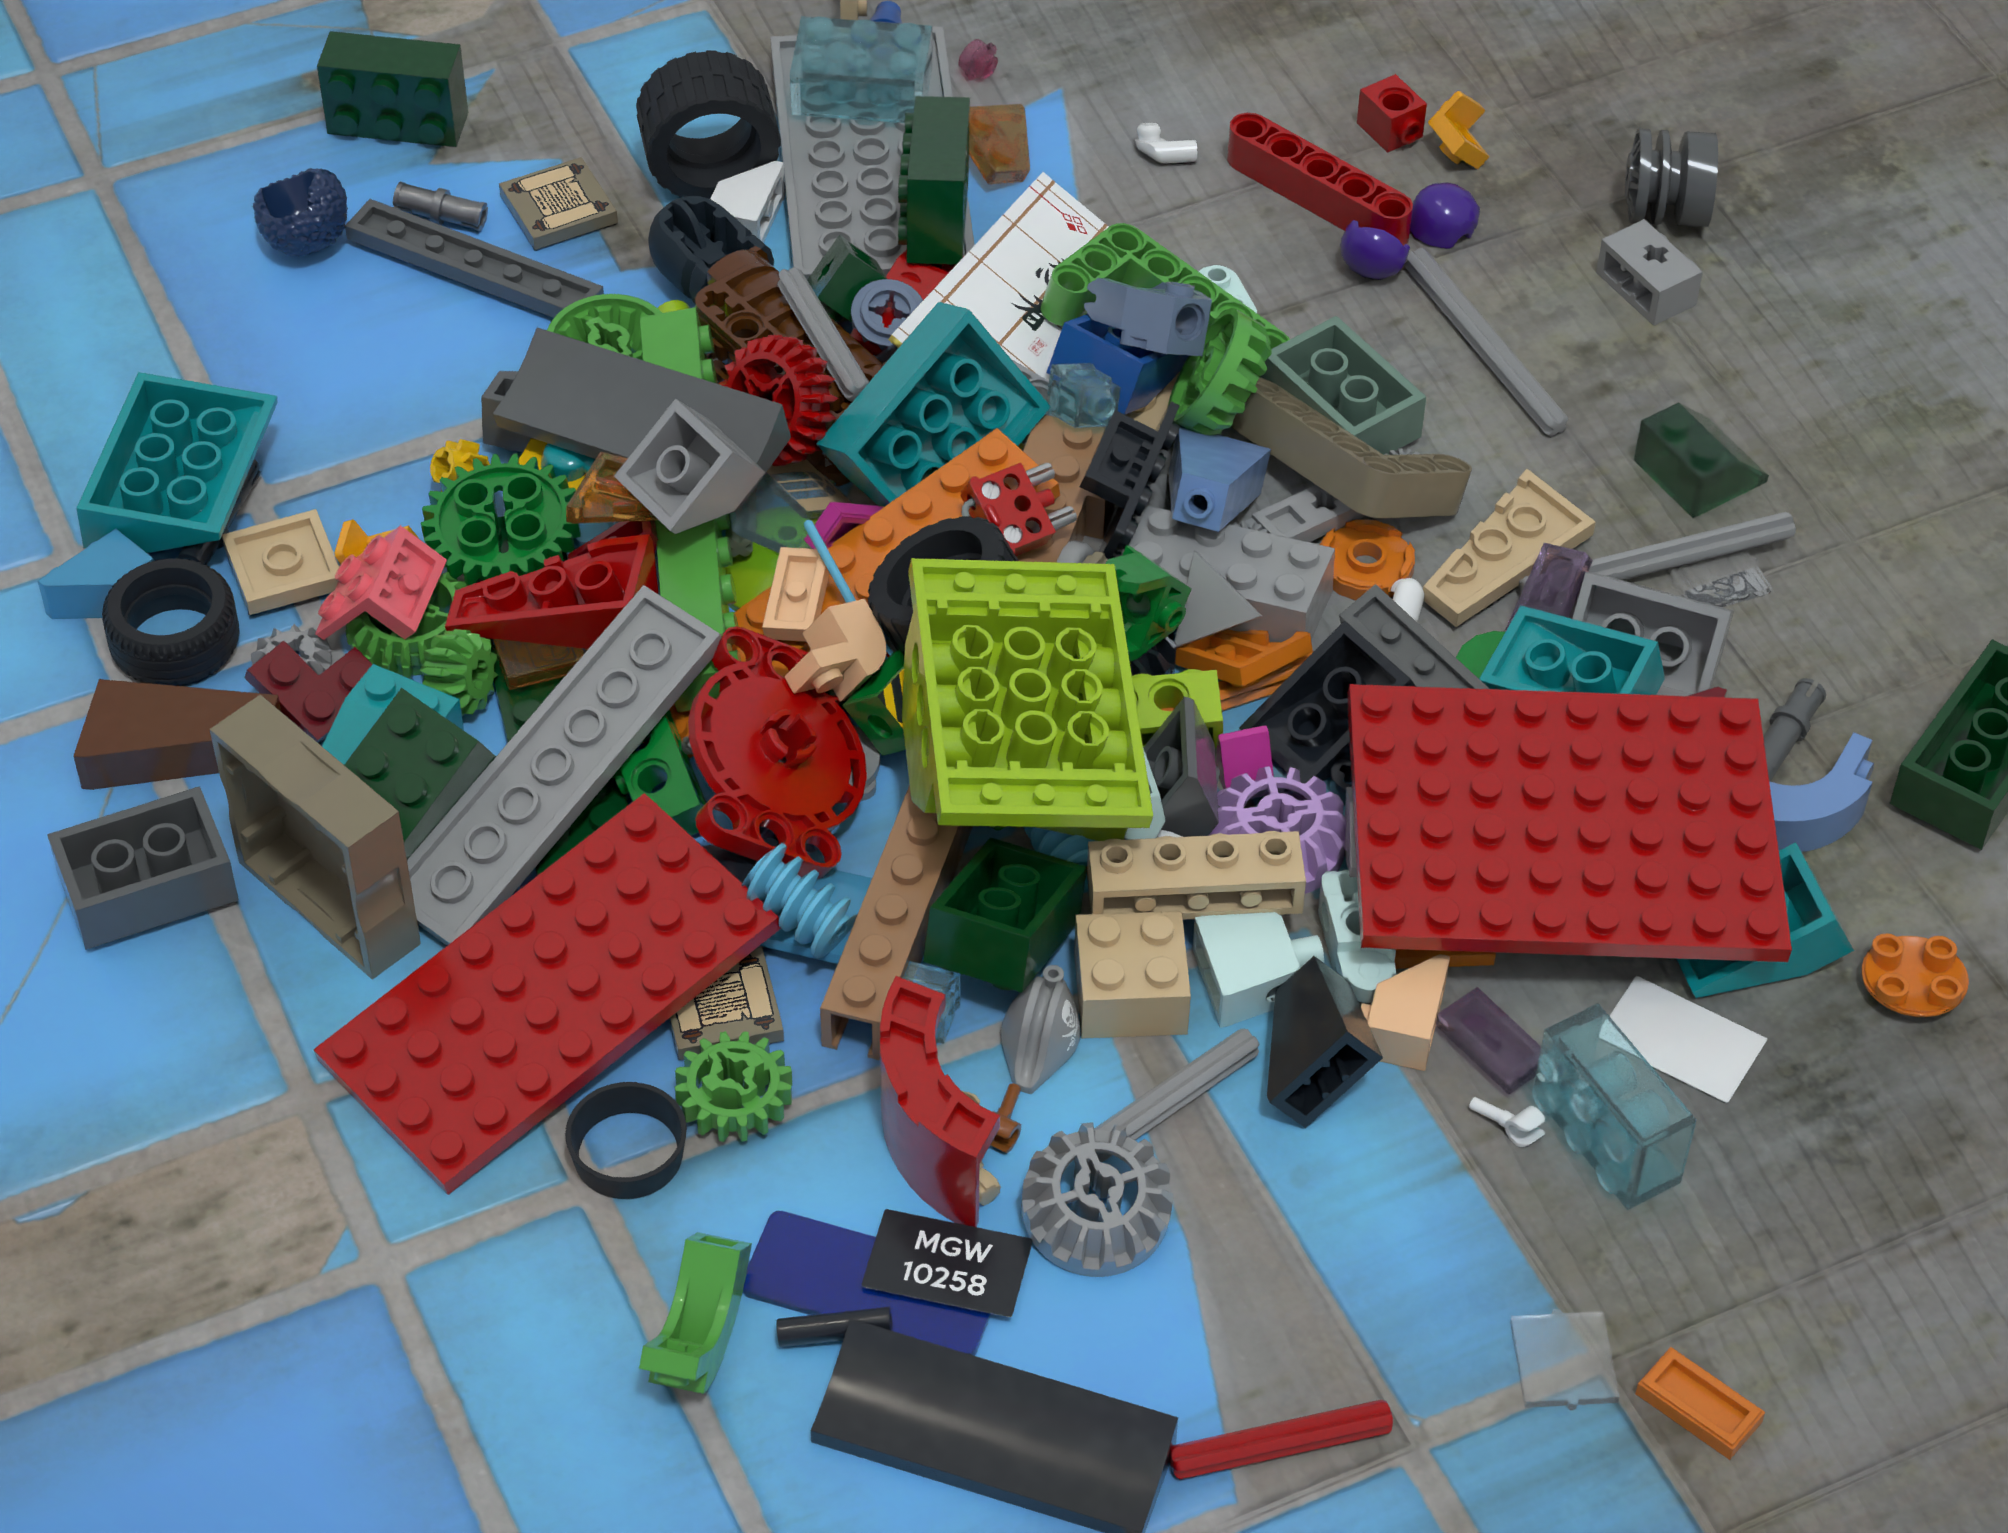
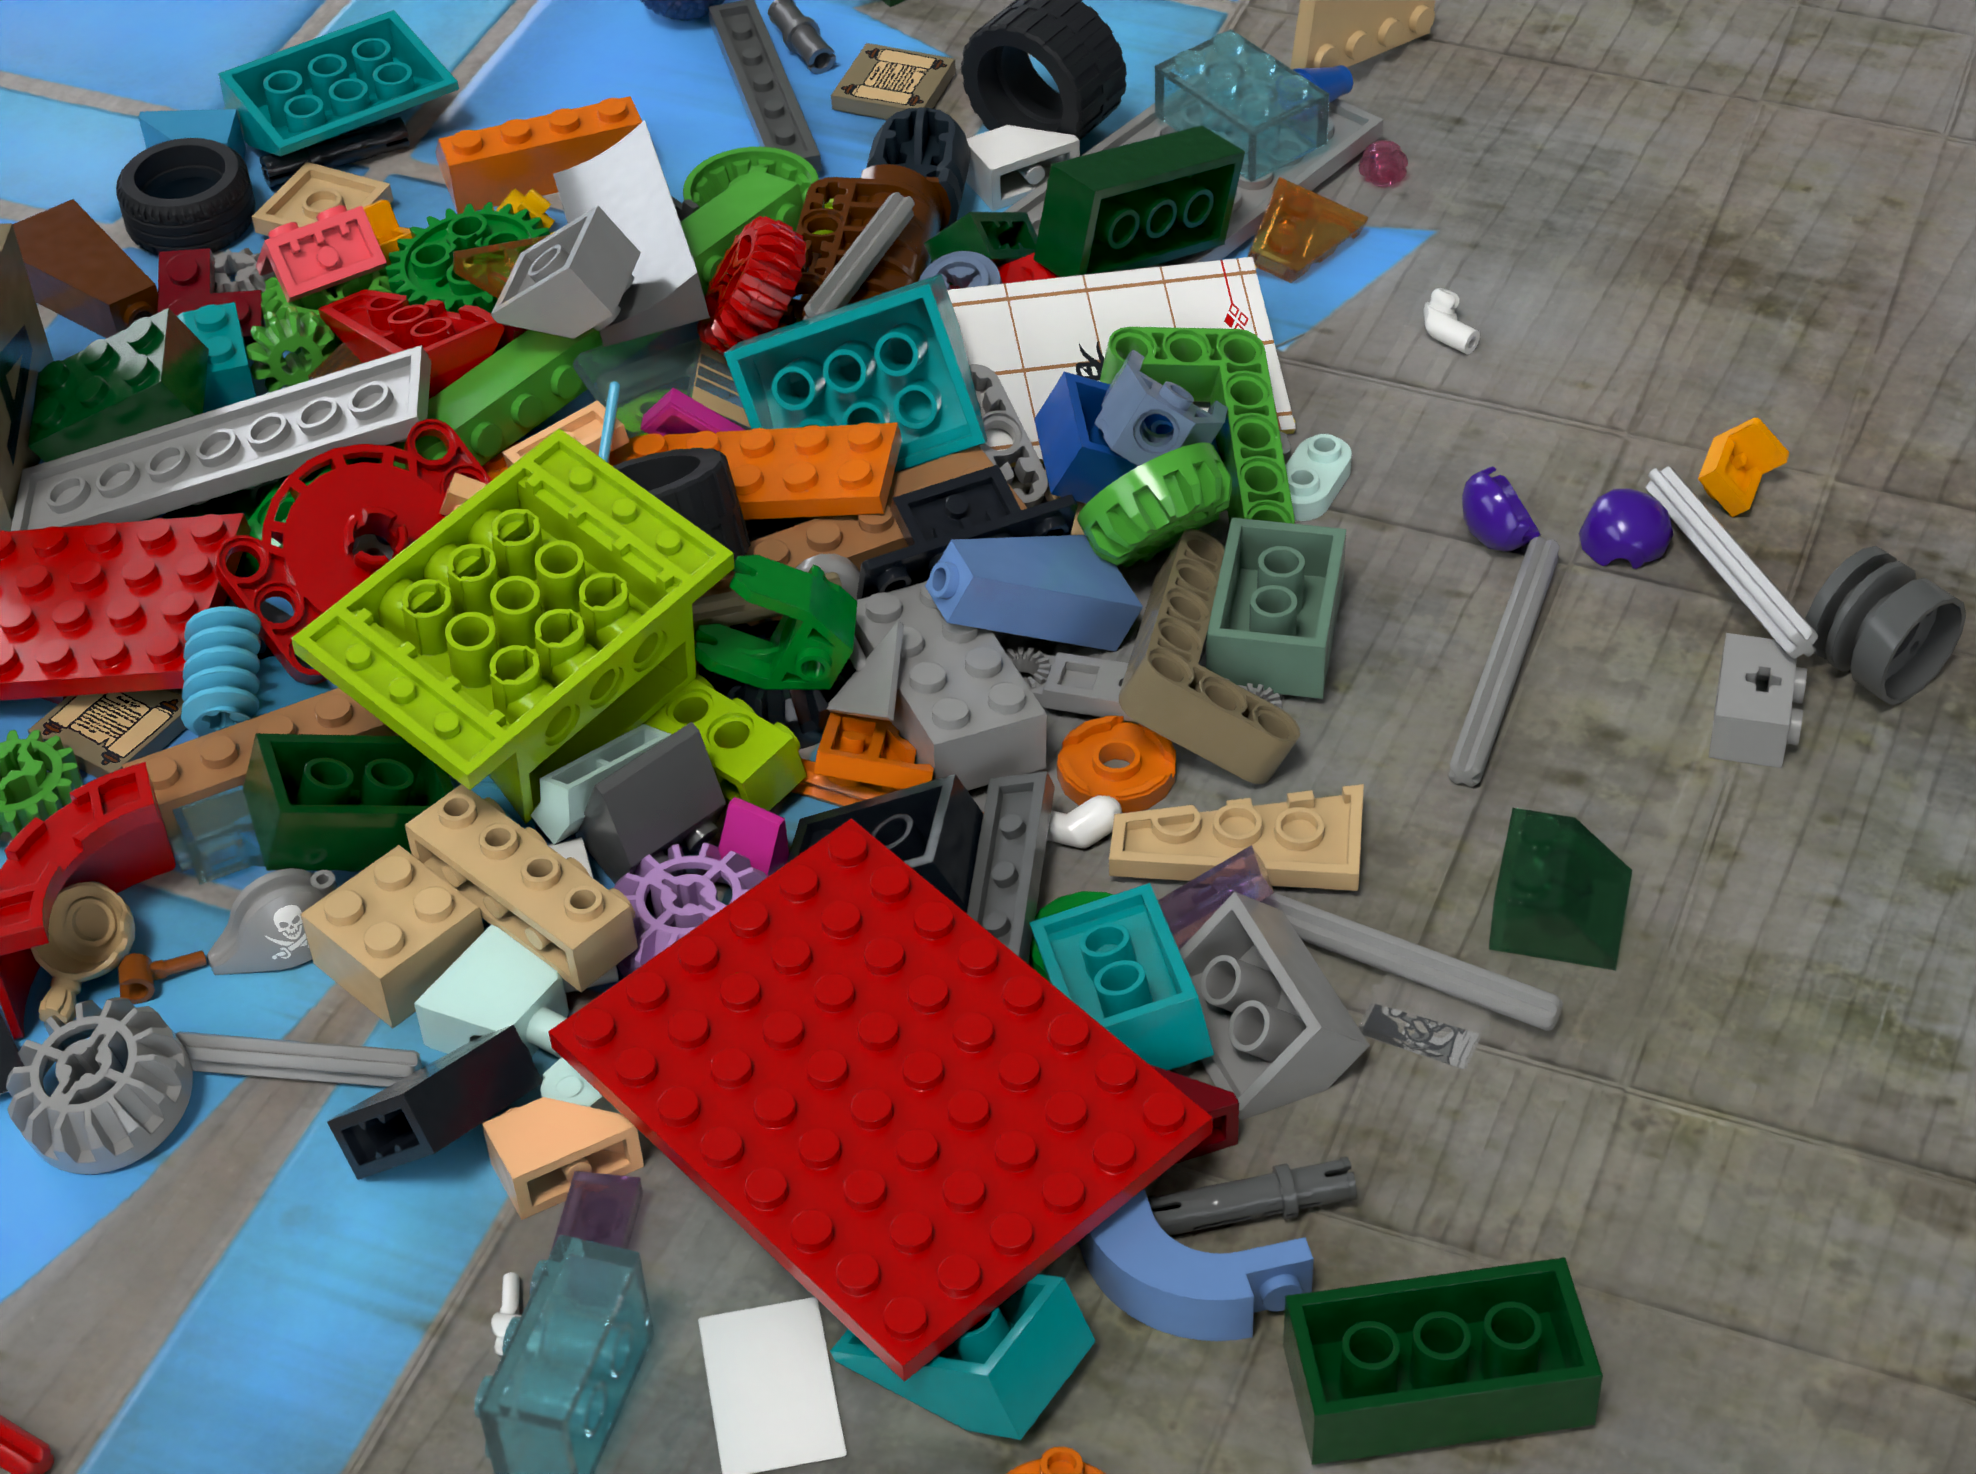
camera: 50 degrees right, 5 degrees down
red piece [960,462,1077,556] -> none
clear light blue window [1046,363,1121,428] -> none
red beam [1227,112,1413,246] -> none
red brick [1357,74,1427,153] -> none
none -> orange slope [435,96,642,214]
none -> axle [1646,467,1818,659]

